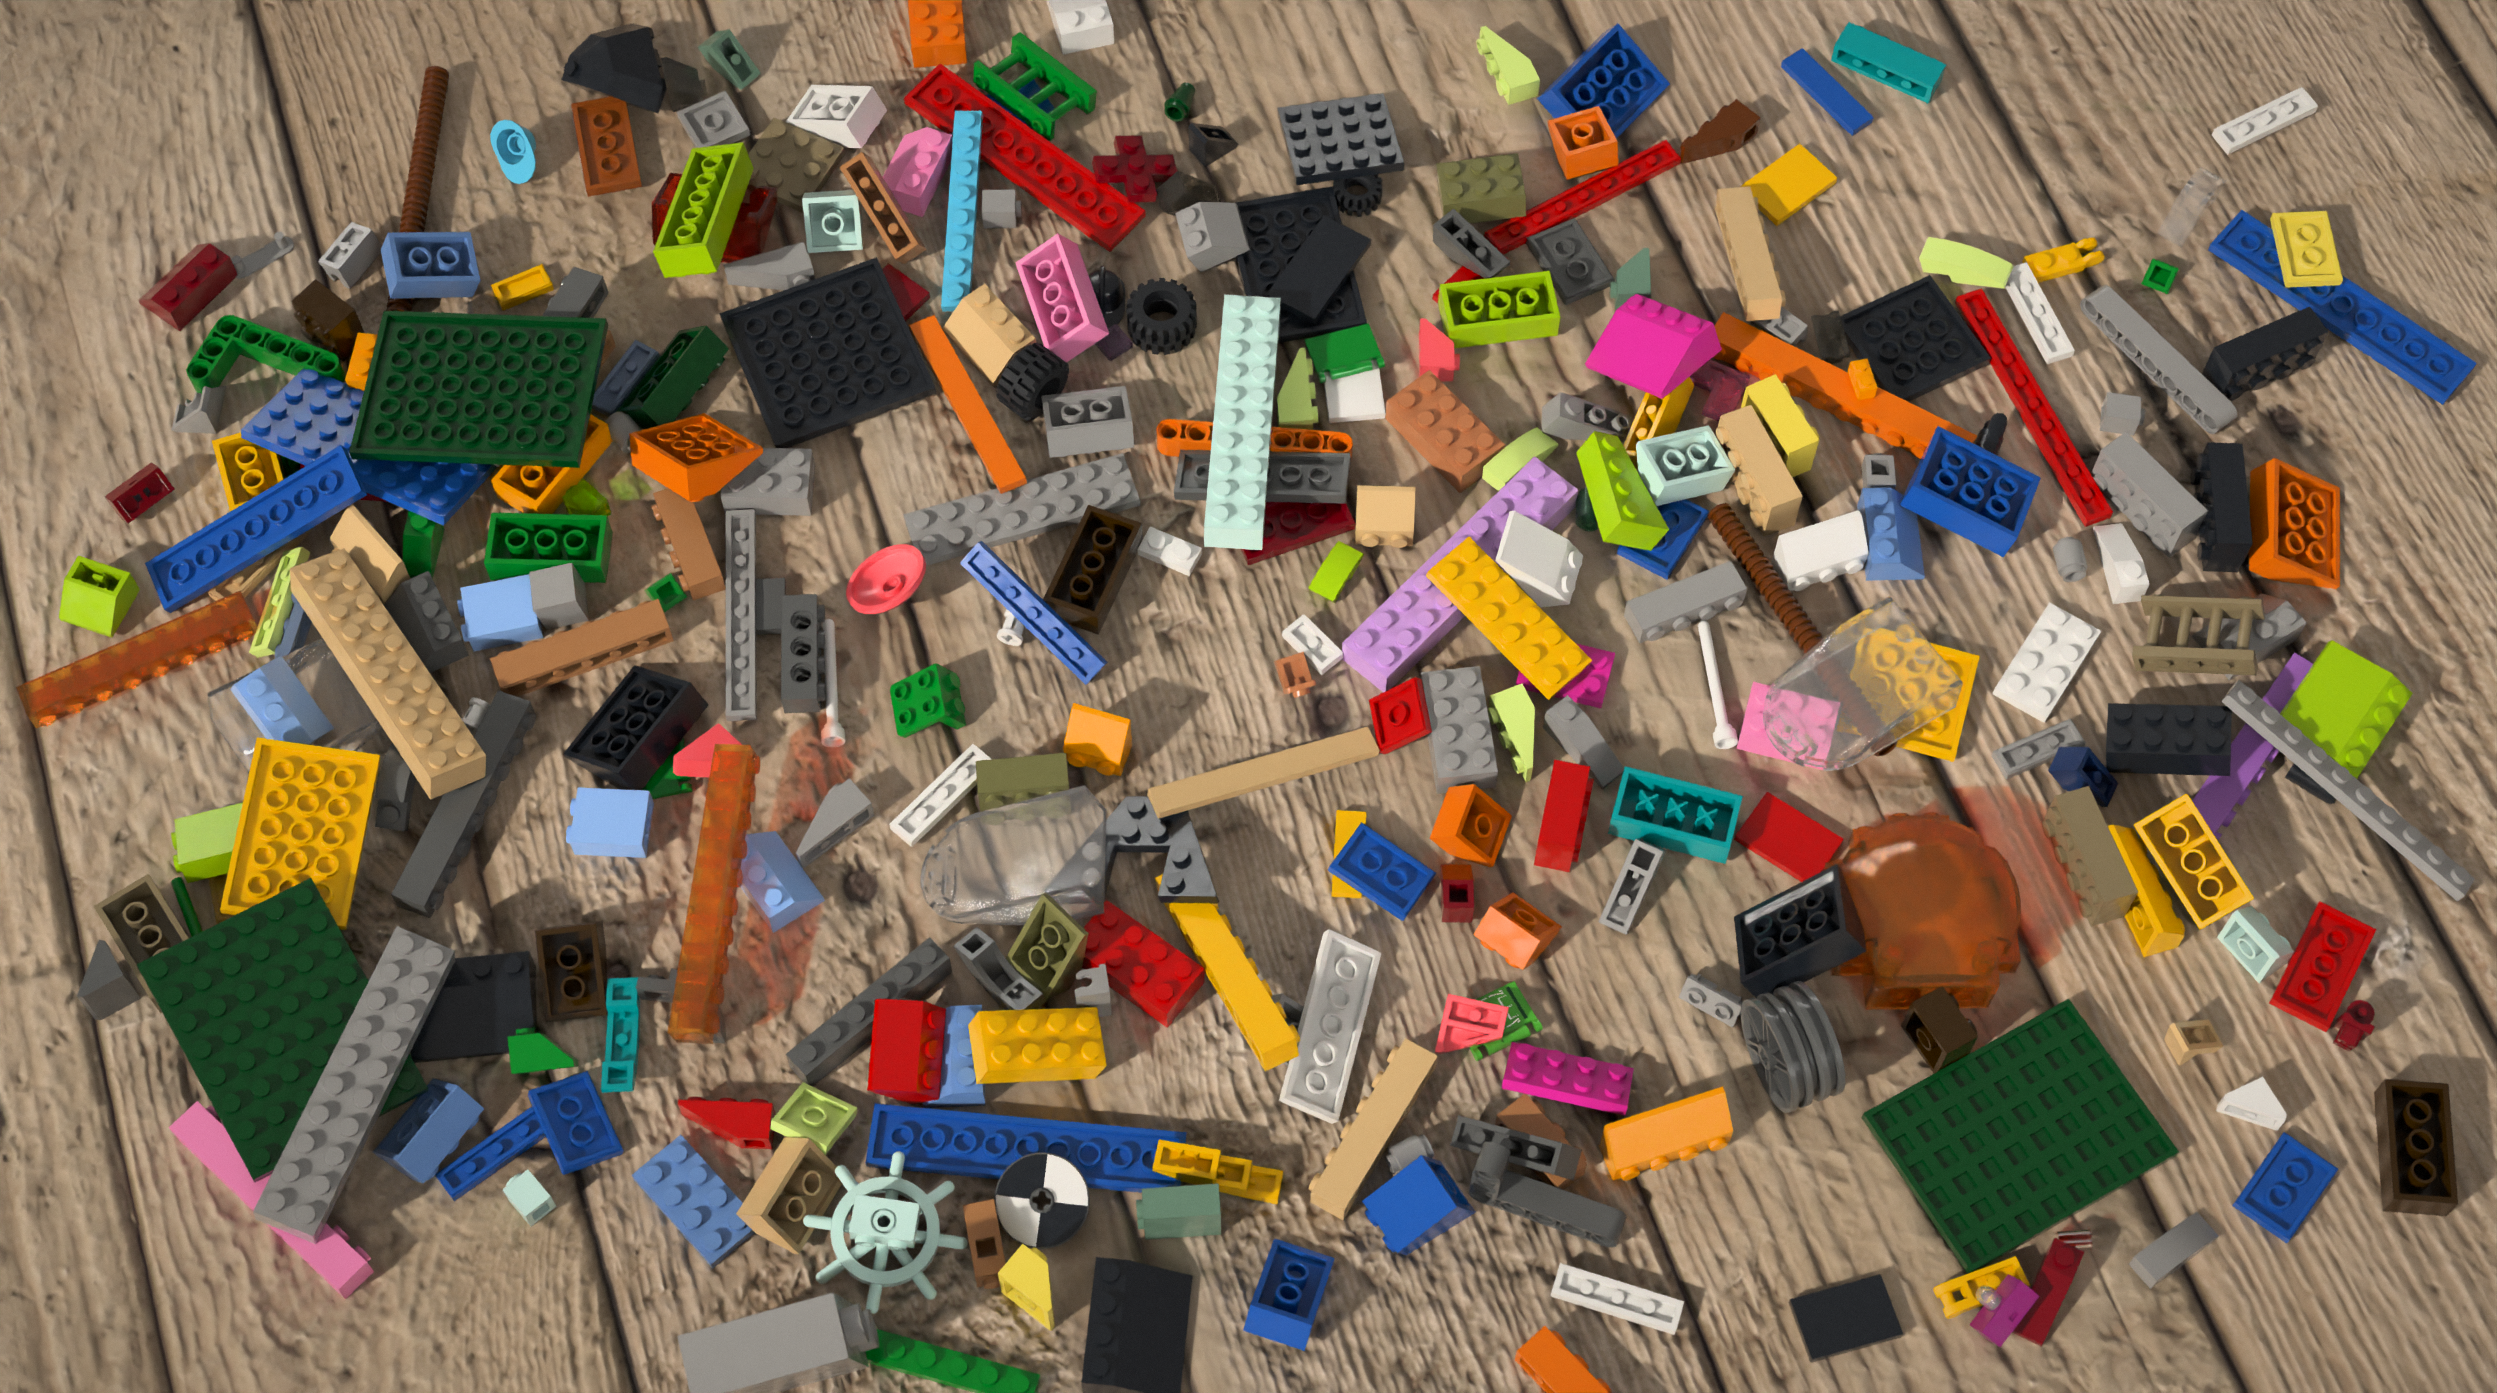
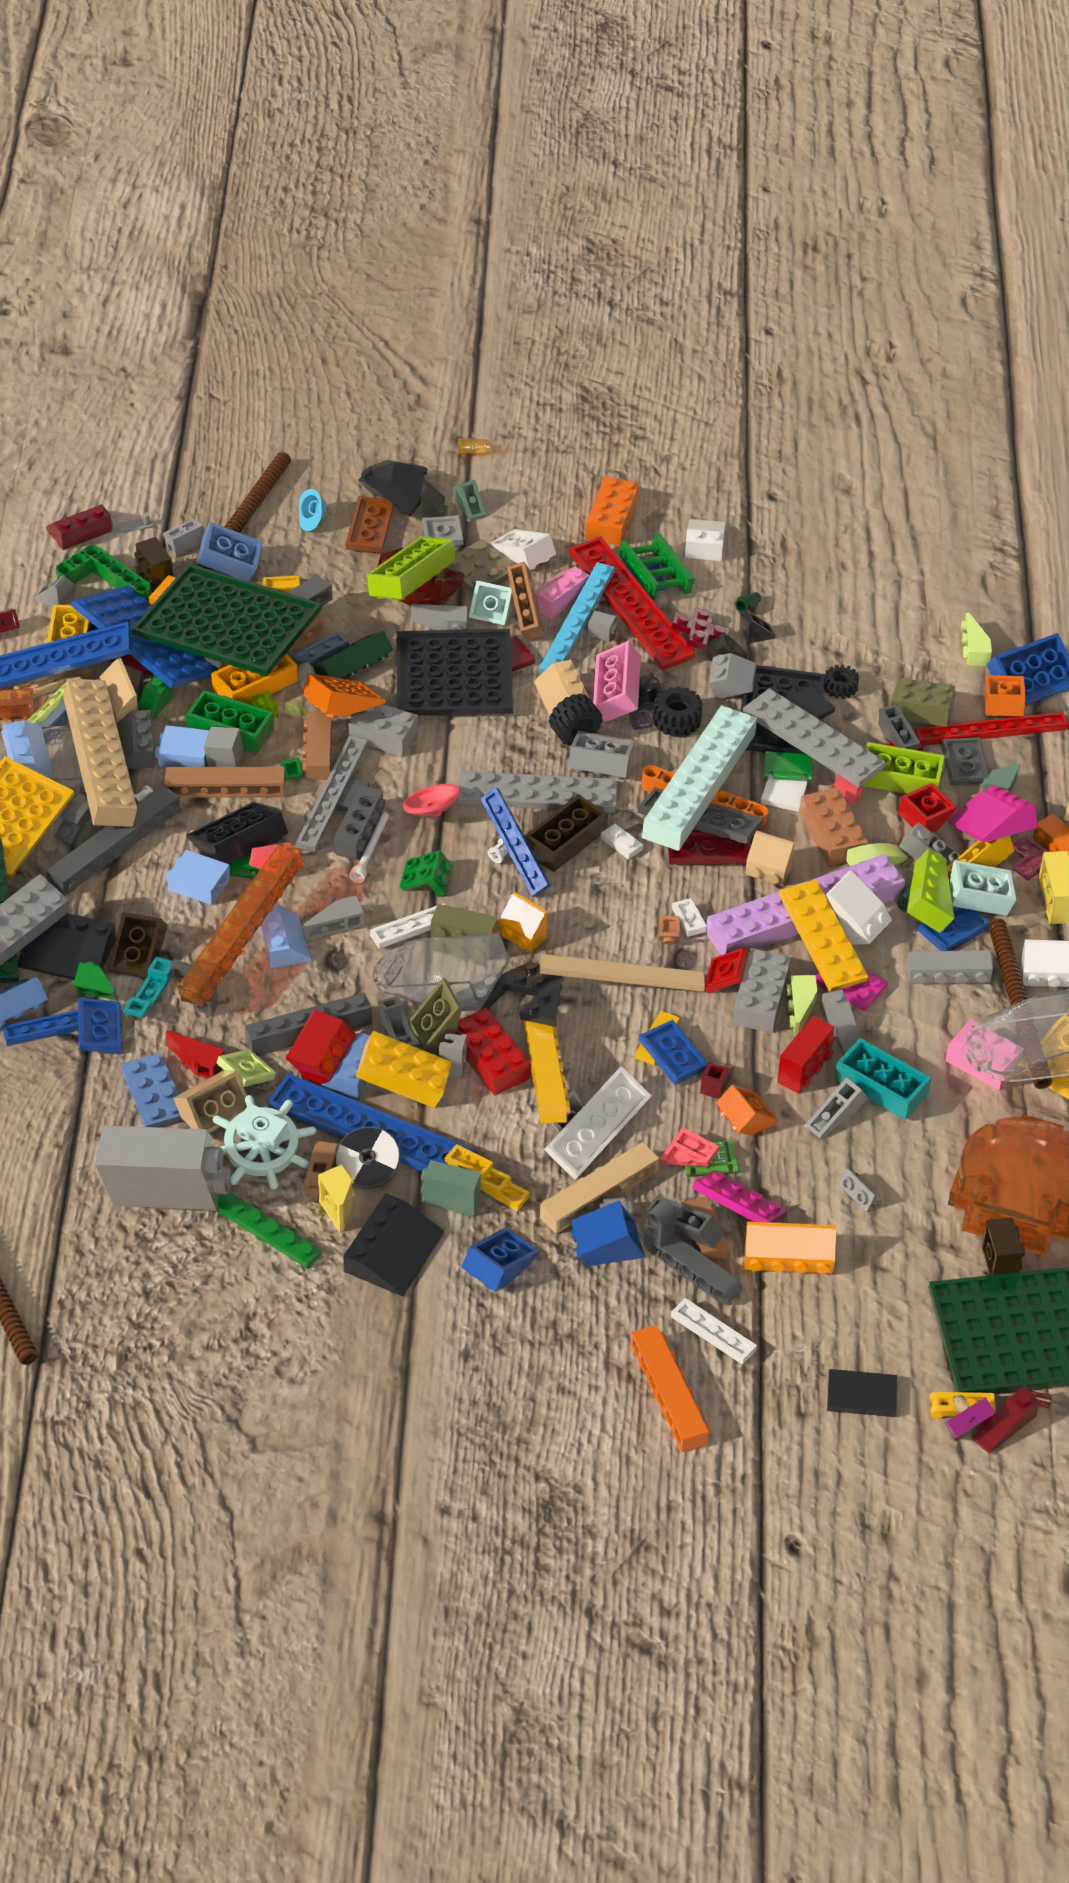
camera: 20 degrees right, 15 degrees down
light aqua brick [502,1170,556,1227] -> none
orange tile [909,315,1027,494] -> none
plate [1277,93,1404,186] -> none
yellowish green slope [1277,348,1318,430] -> none
lime slope [1308,541,1364,603] -> none
orange slope [1430,784,1512,867] -> none
white piece [1698,621,1738,749] -> none
tan brick [1716,405,1803,537] -> none
red tile [1734,792,1844,882] -> none
black slope [1734,864,1867,998] -> none
dark grey wheel [1741,981,1846,1113] -> none
none -> light grey plate [743,688,886,787]
none -> red slope [898,783,957,833]

